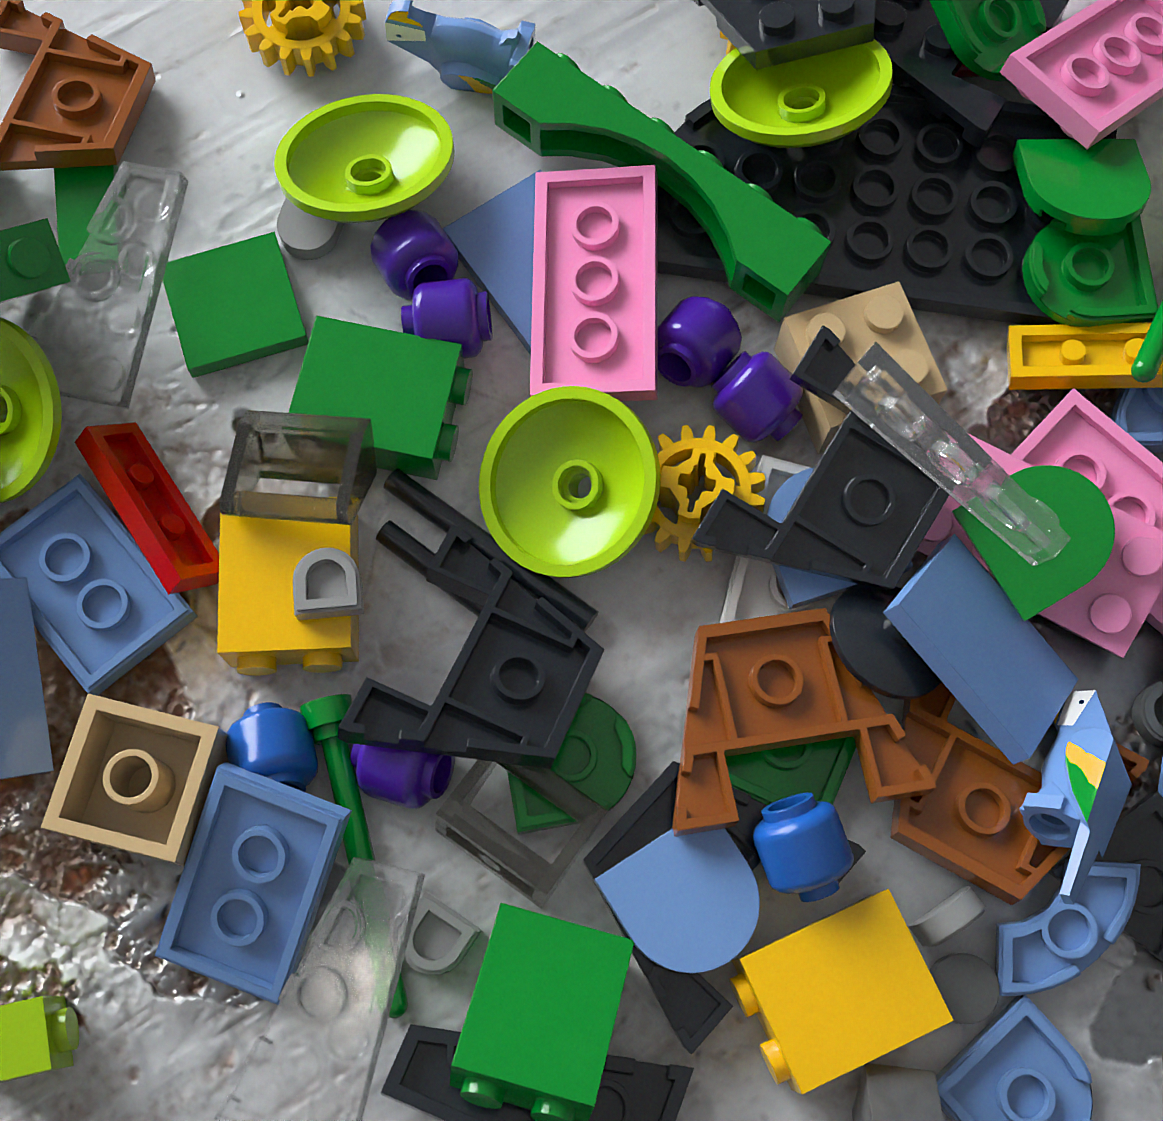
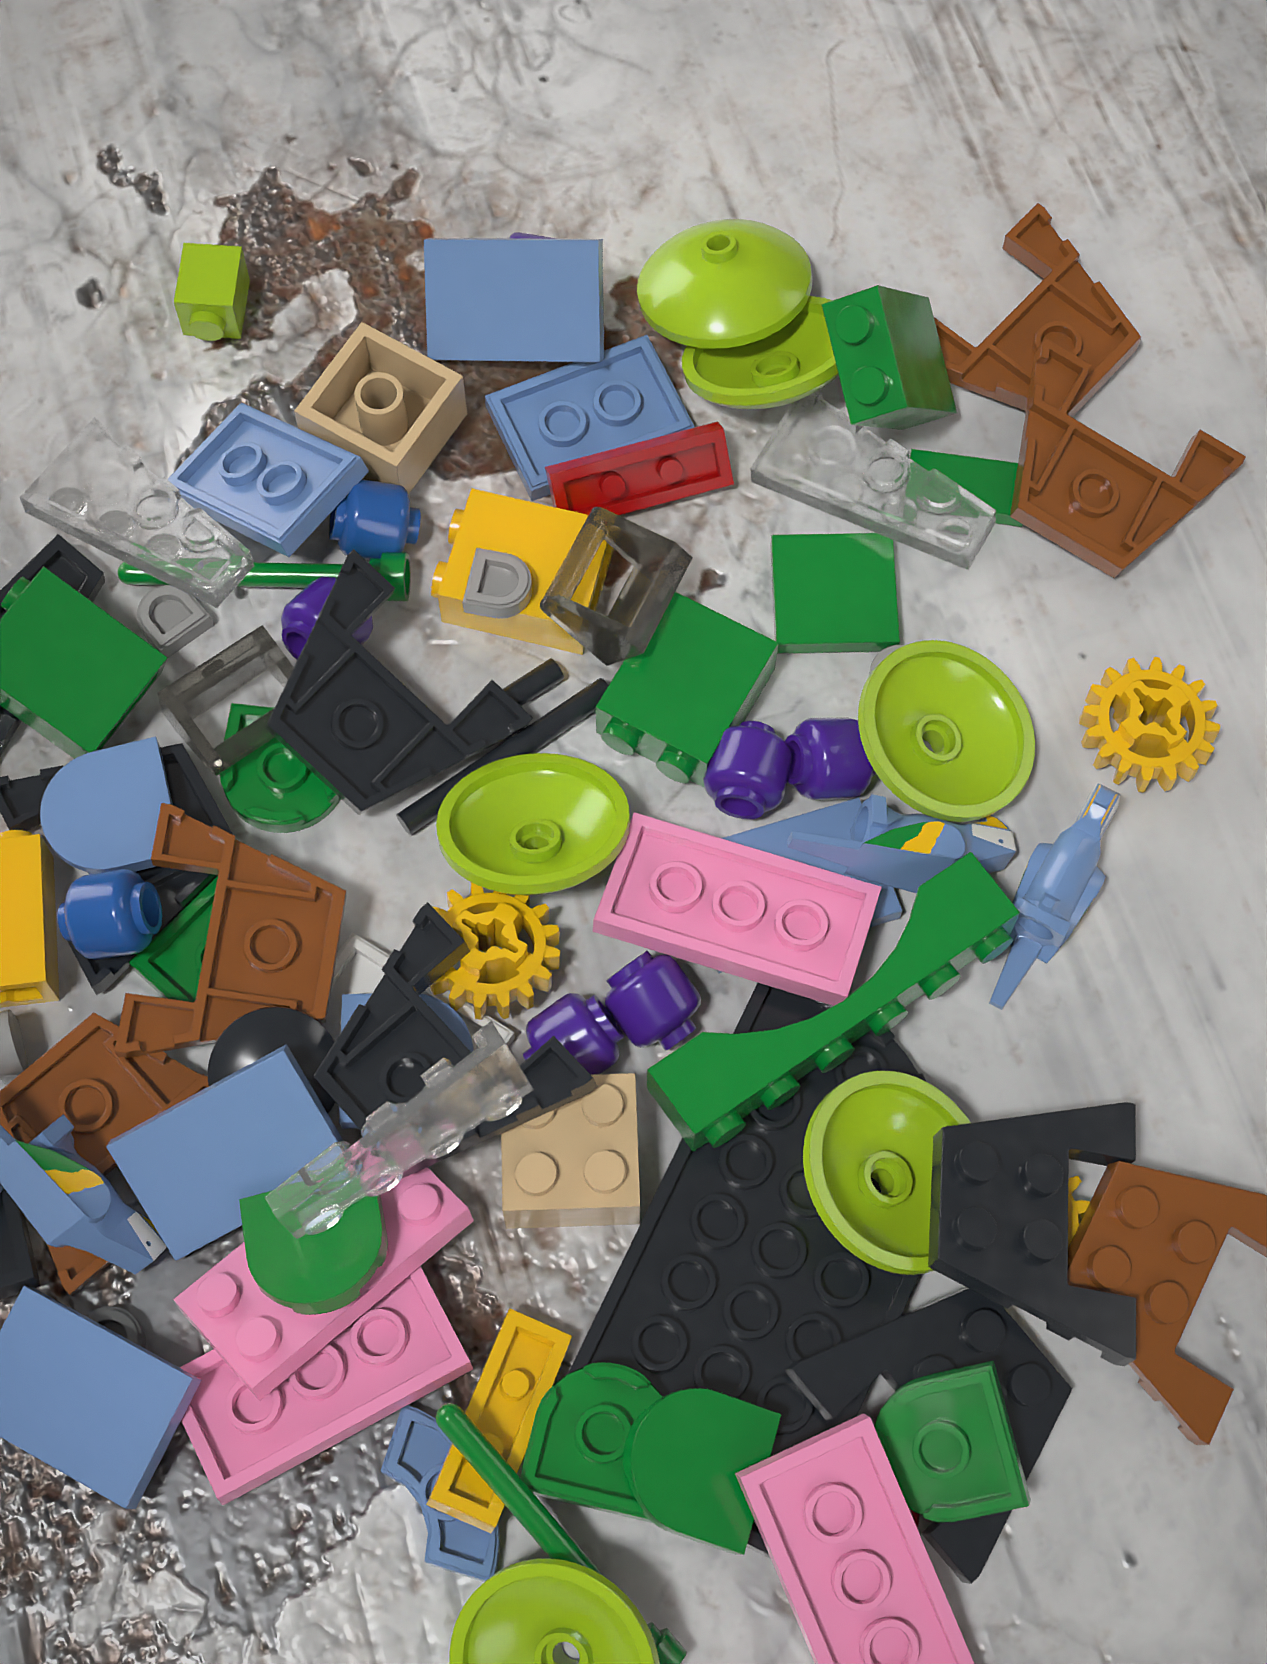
camera: 110 degrees right, 5 degrees down
none -> medium blue animal [787,794,1016,893]

